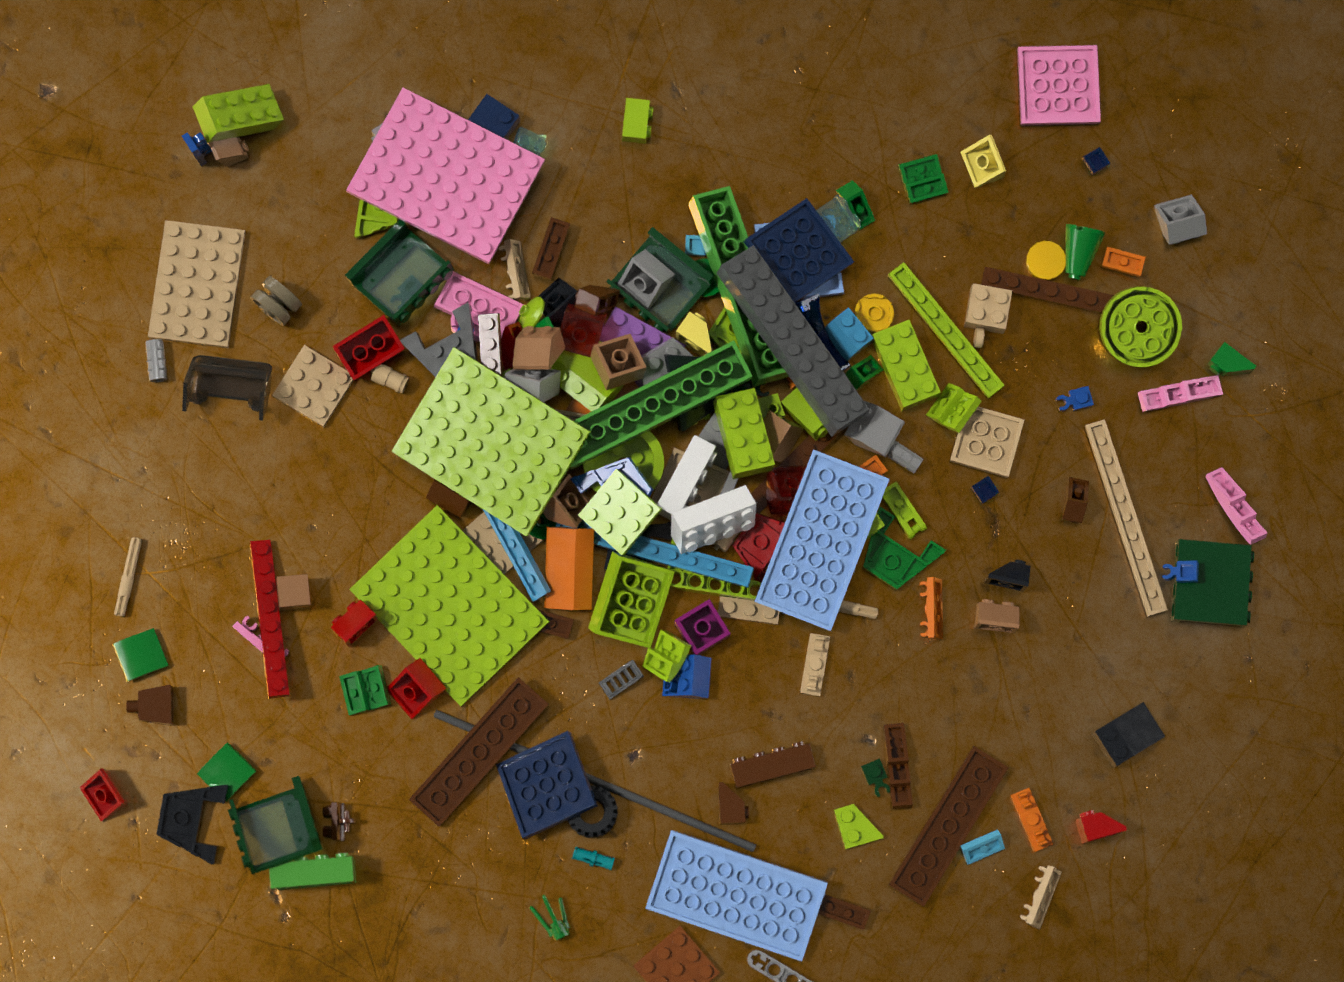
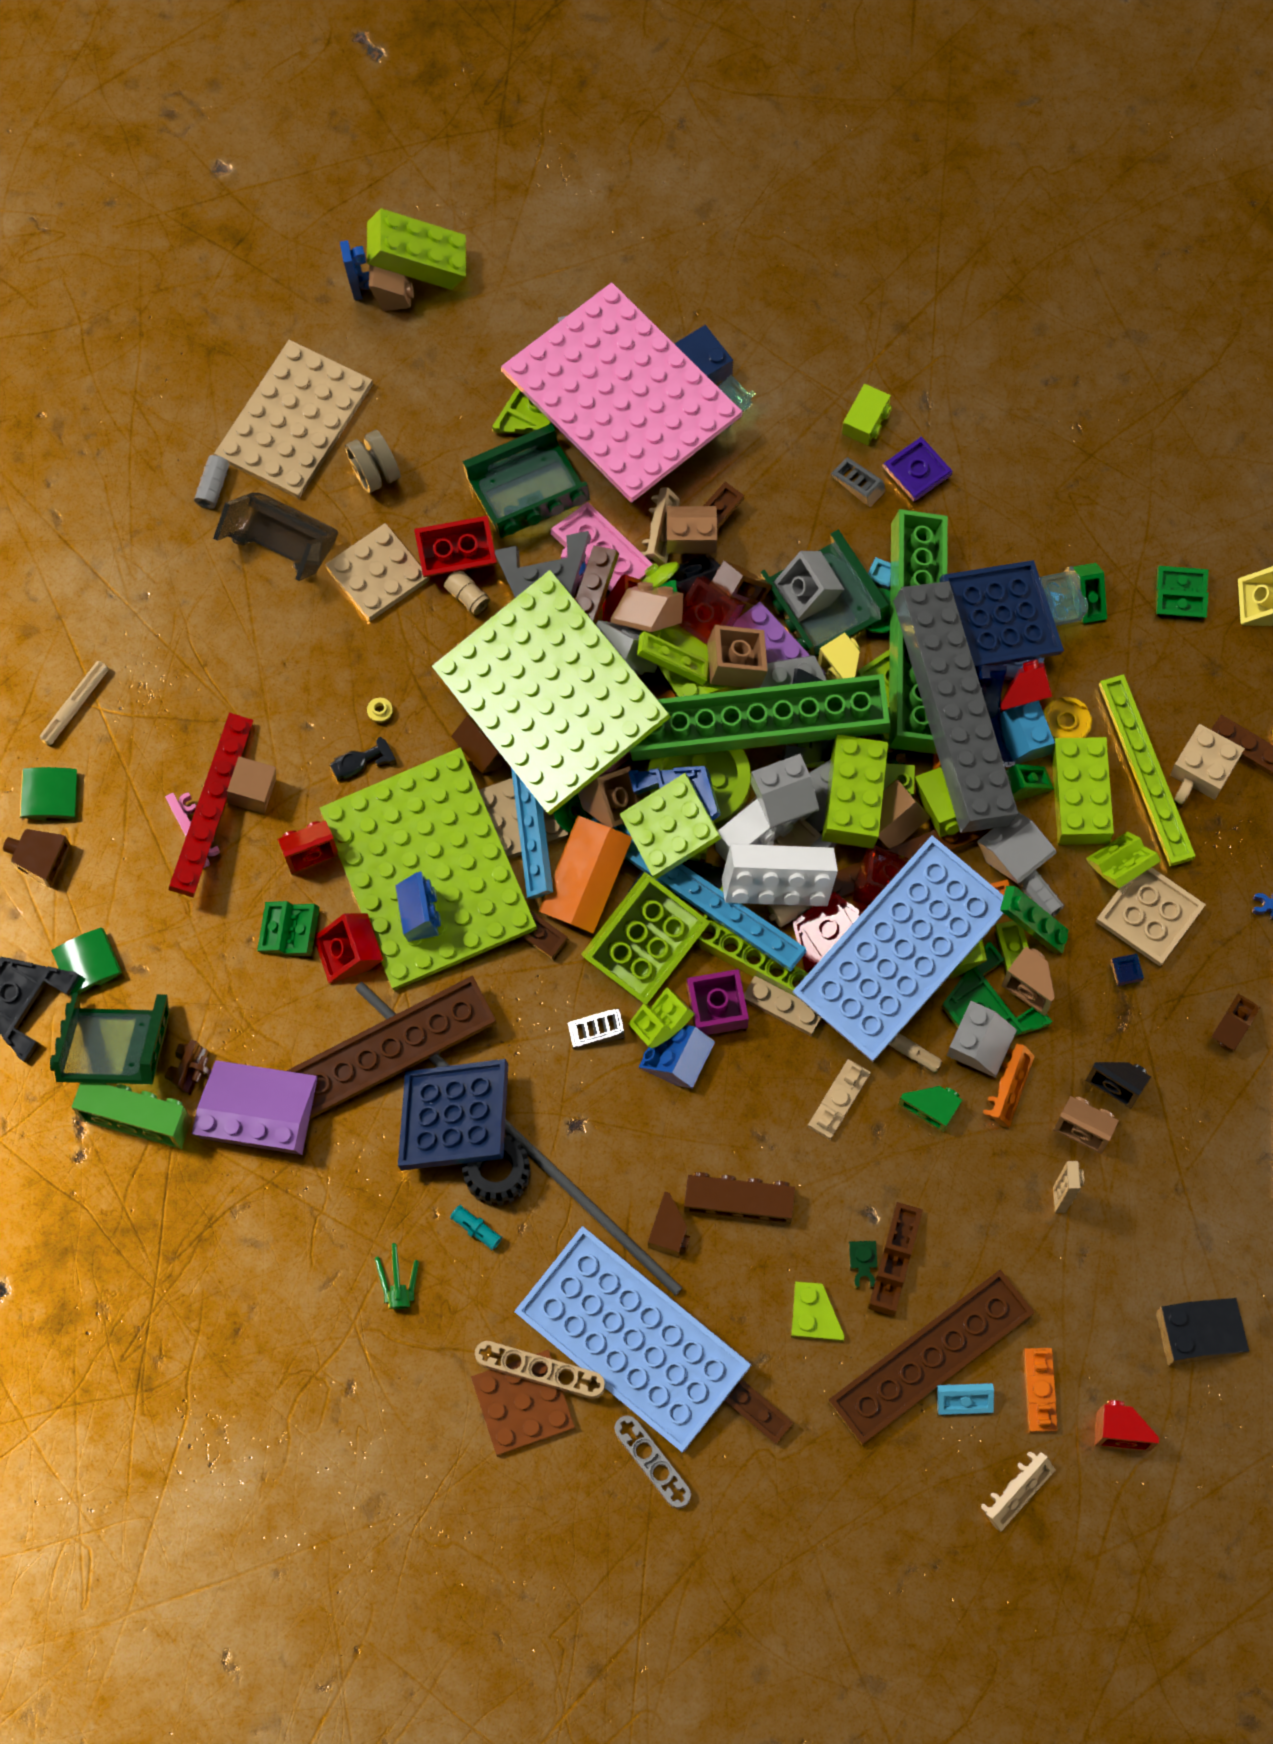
camera: 30 degrees right, 10 degrees down
none -> medium lavender slope [192,1060,318,1155]
none -> black piece [329,737,397,780]
none -> light yellow plate [367,698,393,722]
none -> blue slope [395,872,441,942]
none -> tan beam [475,1341,605,1399]
none -> lime tile [637,631,709,685]
none -> medium nougat slope [667,506,717,553]
none -> light grey slope [751,754,819,829]
none -> dark grey slope [831,457,886,507]
none -> dark purple plate [883,436,953,502]
none -> green slope [898,1086,962,1133]
none -> light grey slope [947,1001,1017,1078]
none -> green plate [1000,886,1069,954]
none -> red slope [1001,659,1052,710]
none -> medium nougat slope [1002,946,1055,1016]
none -> tan plate [1053,1161,1084,1213]

